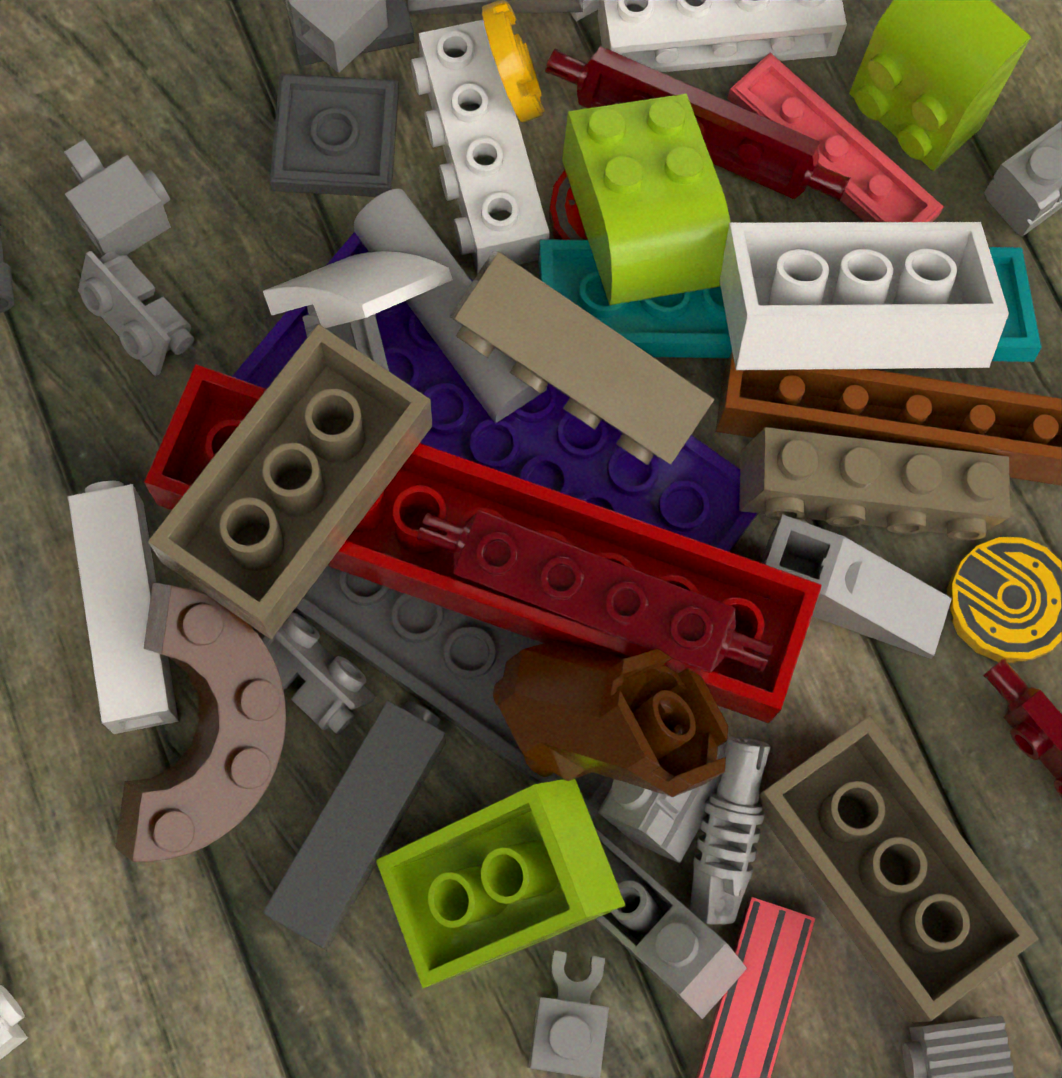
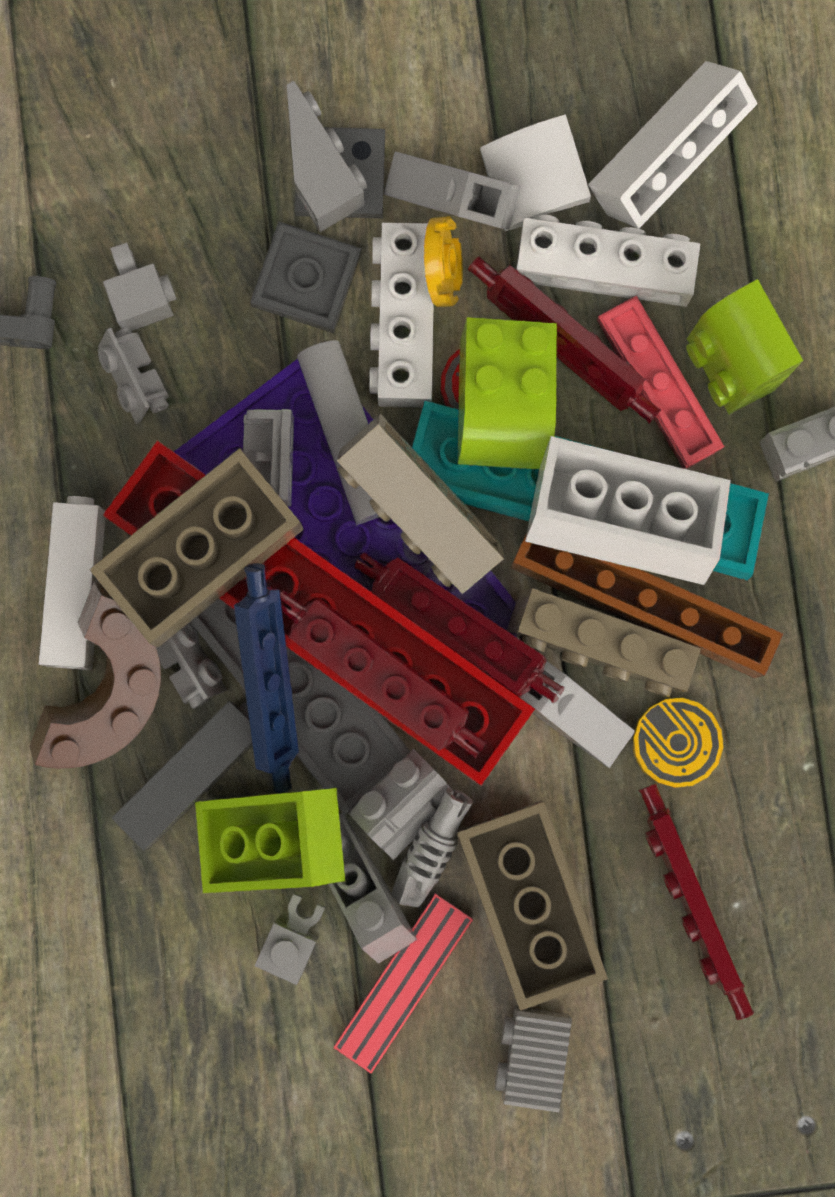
camera: 20 degrees right, 10 degrees up
white slope [263,251,453,328] -> none
reddish brown brick [493,640,728,797] -> none
none -> dark blue plate [234,563,299,793]
none -> dark red plate [355,552,565,704]

